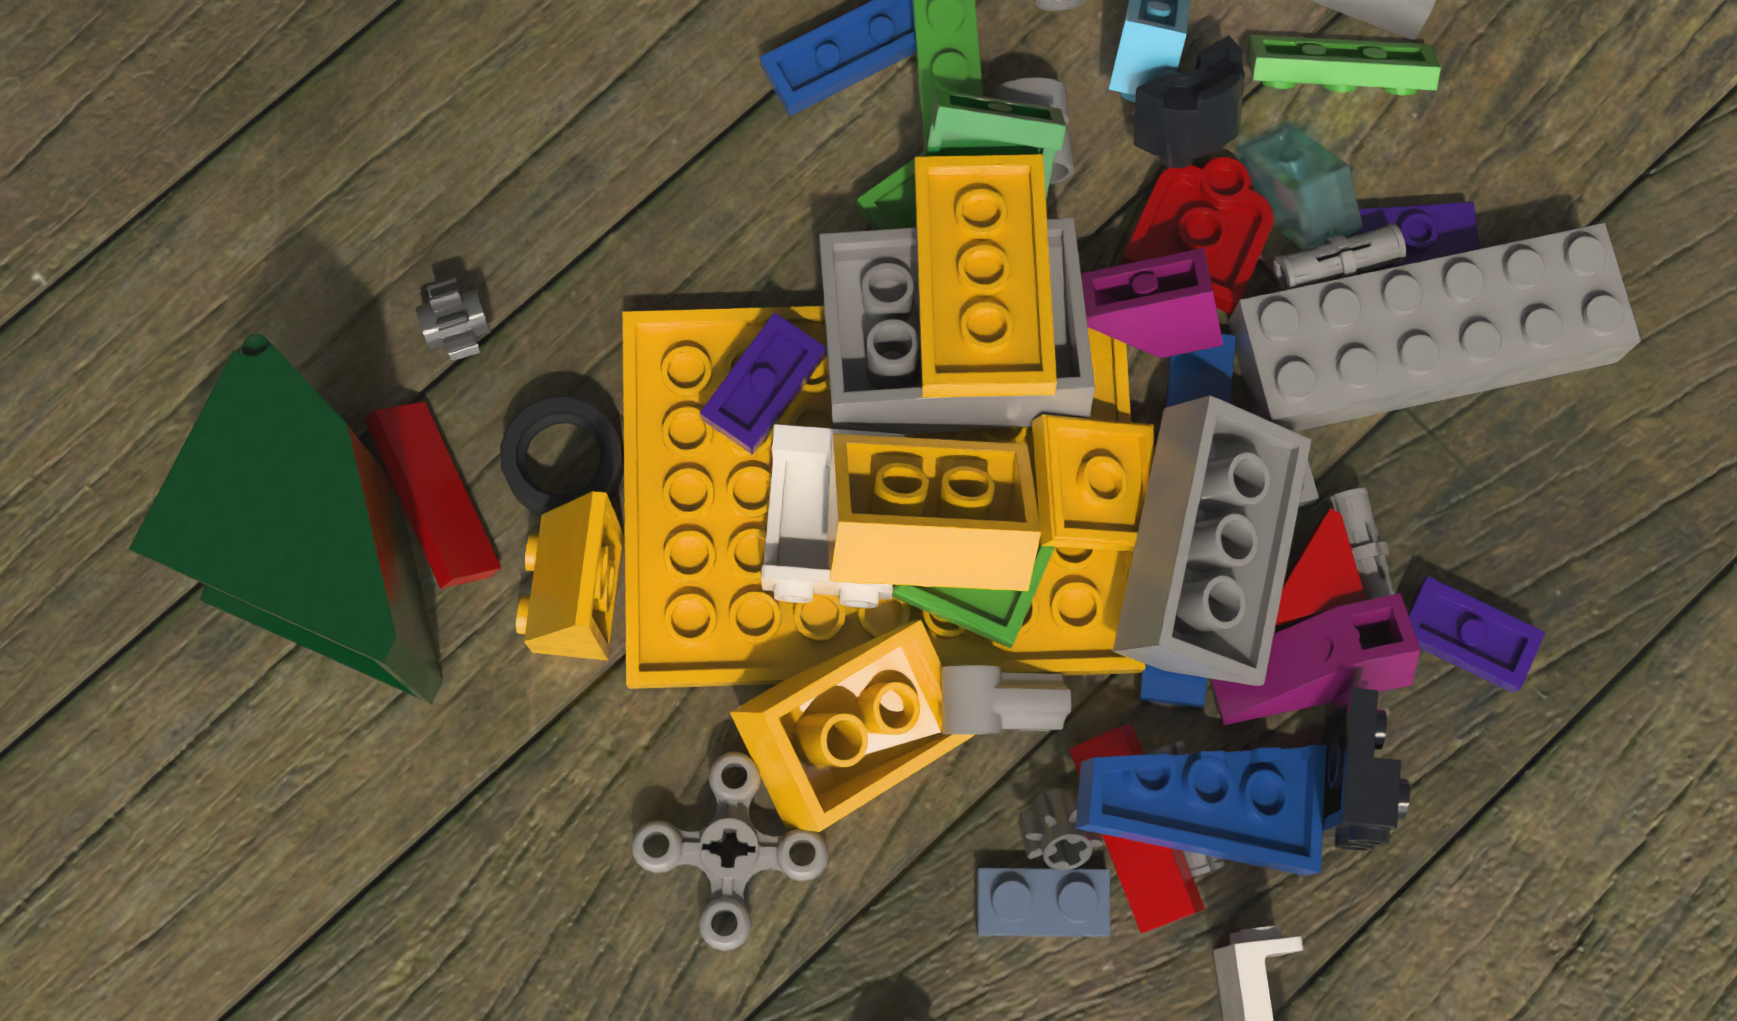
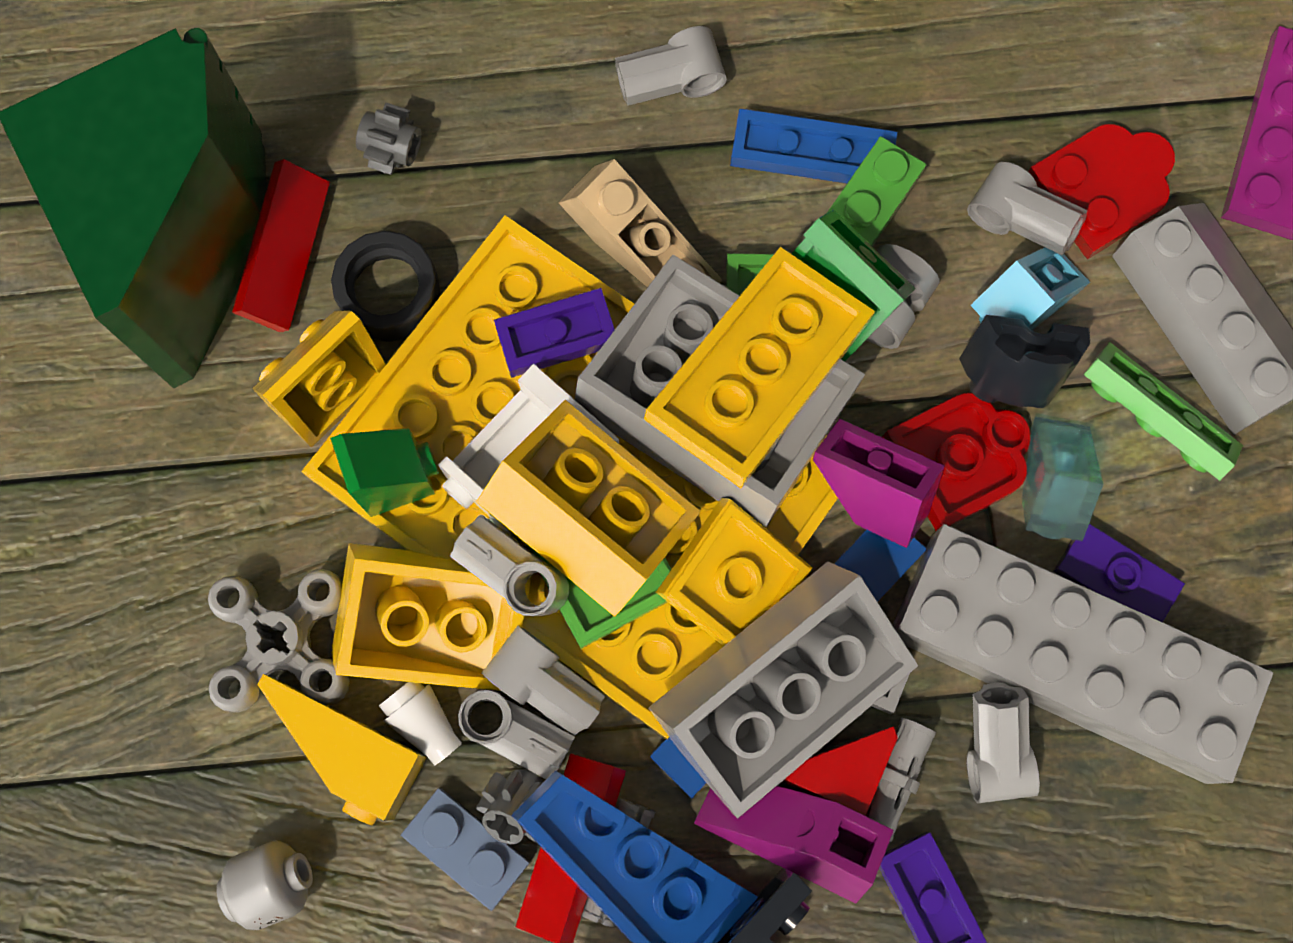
camera: 40 degrees right, 0 degrees up
light grey pin [1273,223,1406,291] -> none
none -> yellow slope [257,674,427,826]
none -> green slope [330,428,439,517]
none -> white cone [379,682,462,766]
none -> light grey piece [450,515,569,616]
none -> light grey piece [458,690,575,780]
none -> tan slope [559,159,722,287]
none -> light grey piece [615,26,727,106]
none -> light grey piece [966,682,1040,803]

